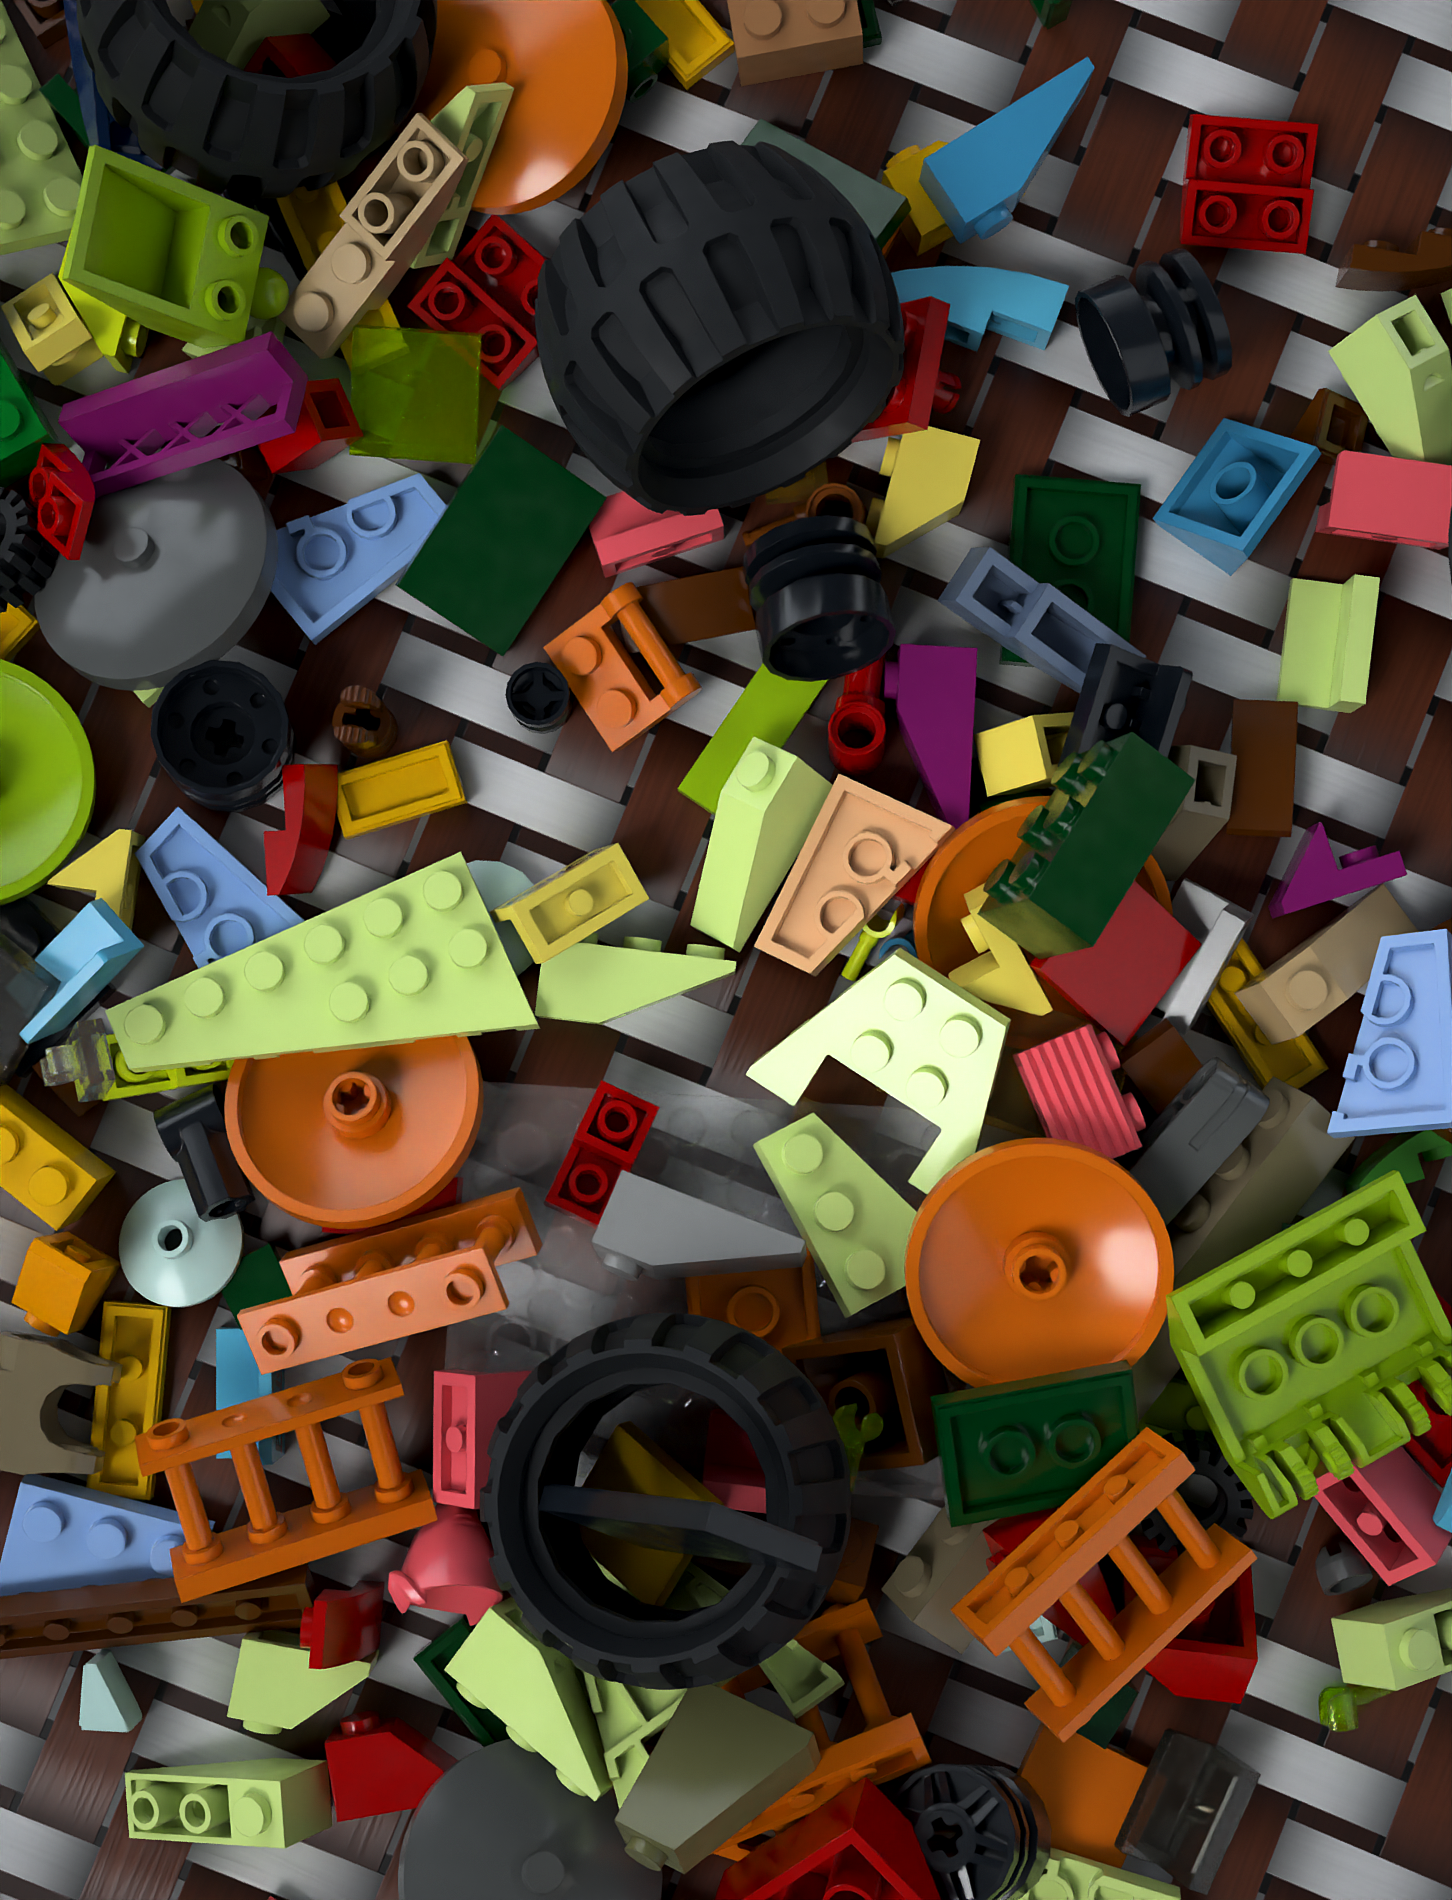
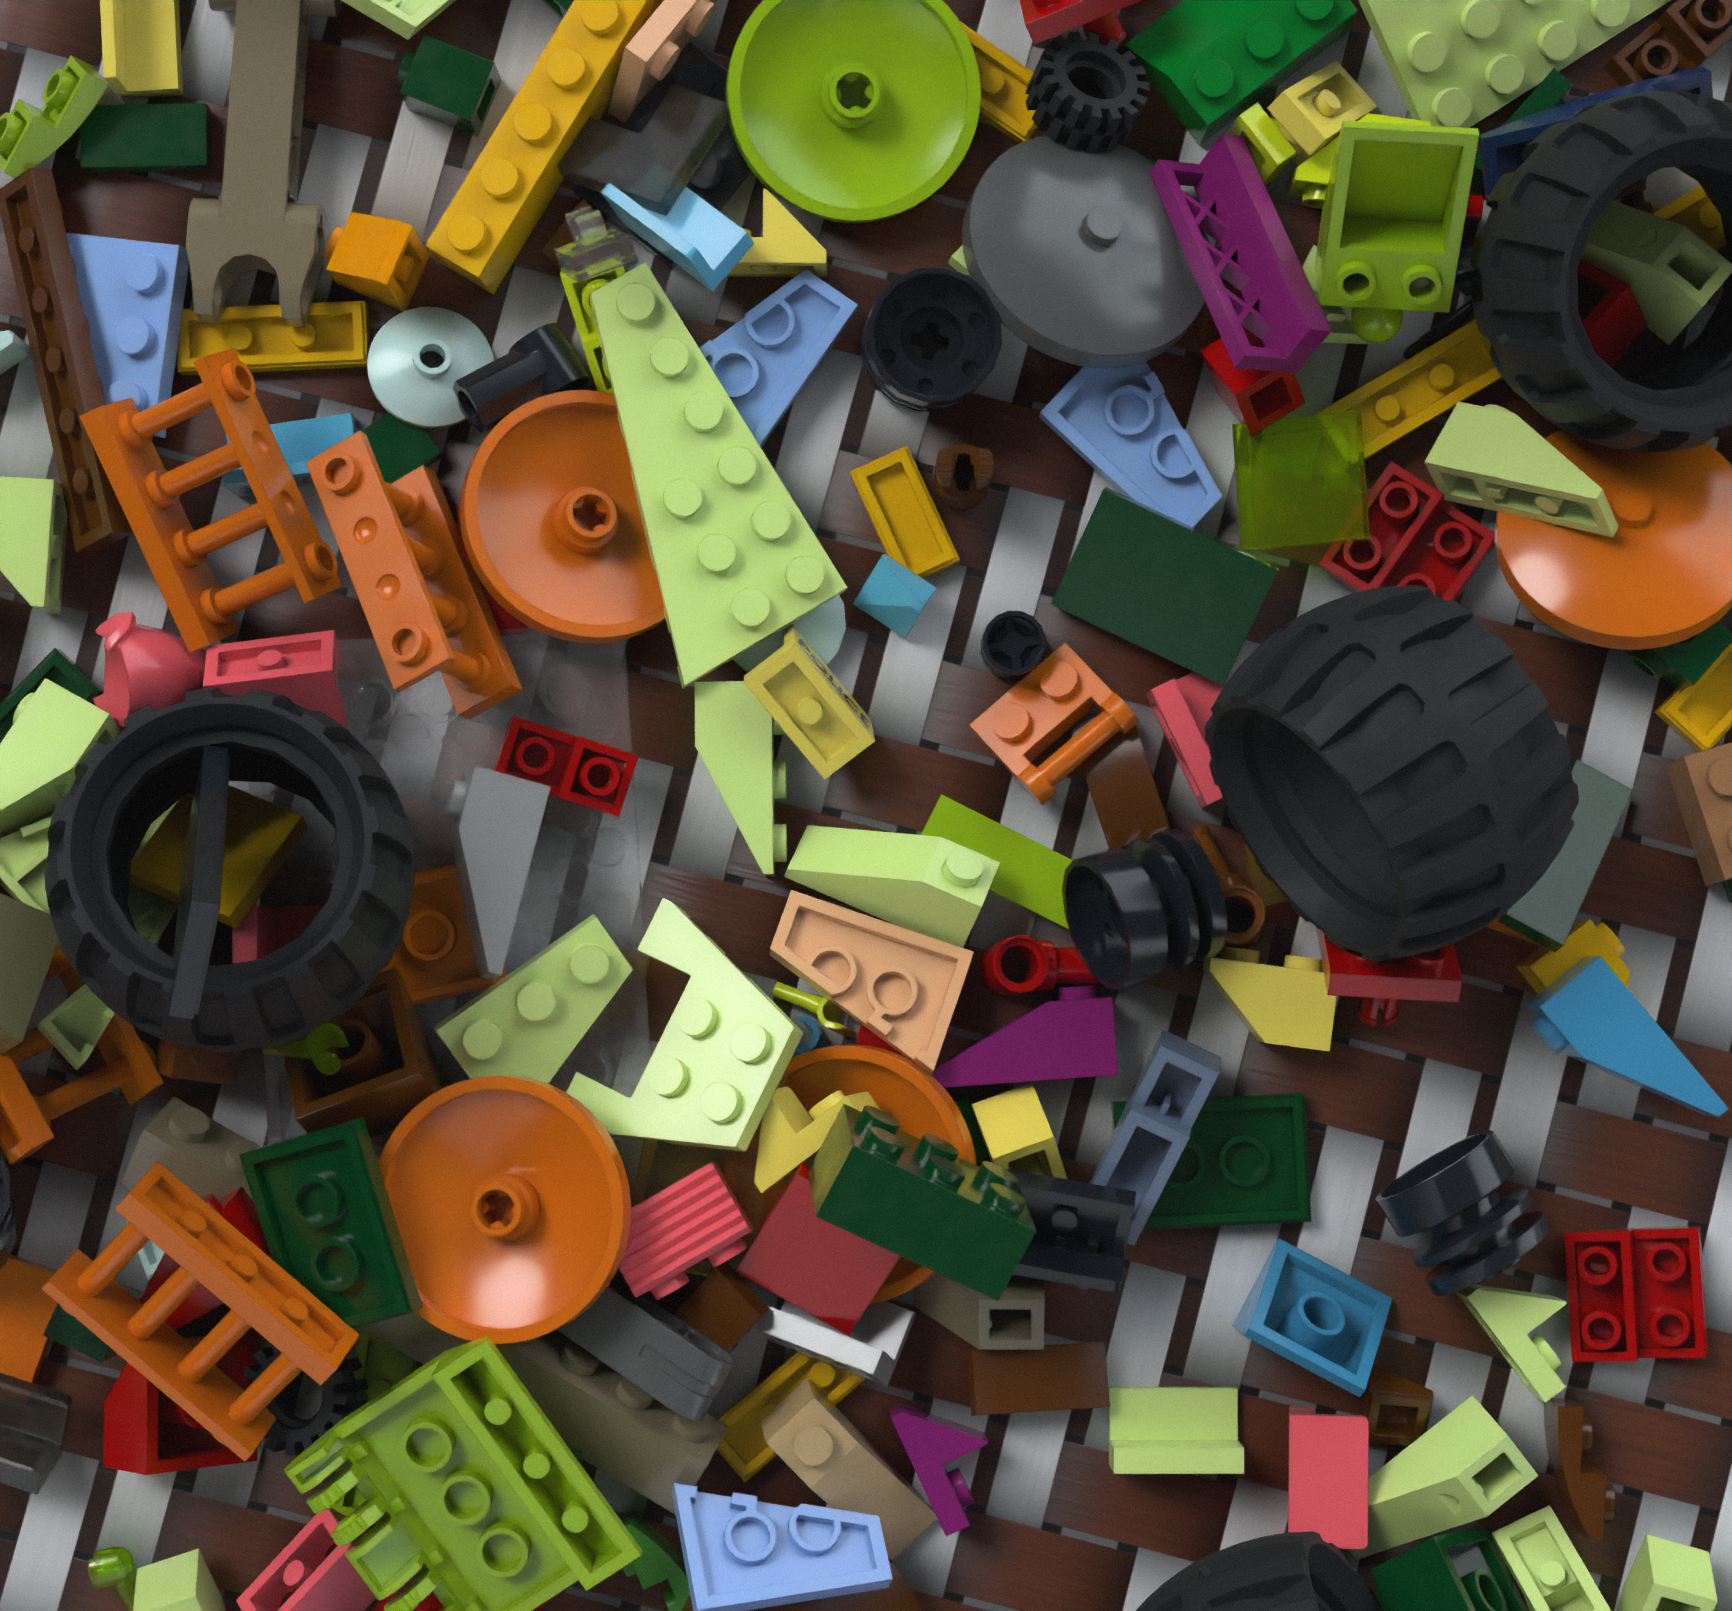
camera: 80 degrees right, 0 degrees up
red slope [28,443,95,560] -> none
red slope [264,764,338,896] -> none
tan slope [277,113,469,359] -> none
red slope [300,1580,385,1669] -> none
medium azure slope [891,266,1069,352] -> none
dark grey hinge [1315,1541,1373,1596] -> none
none -> medium azure slope [853,554,937,639]
none -> neon yellow plate [1225,102,1296,185]
none -> yellowish green slope [1456,1285,1567,1403]

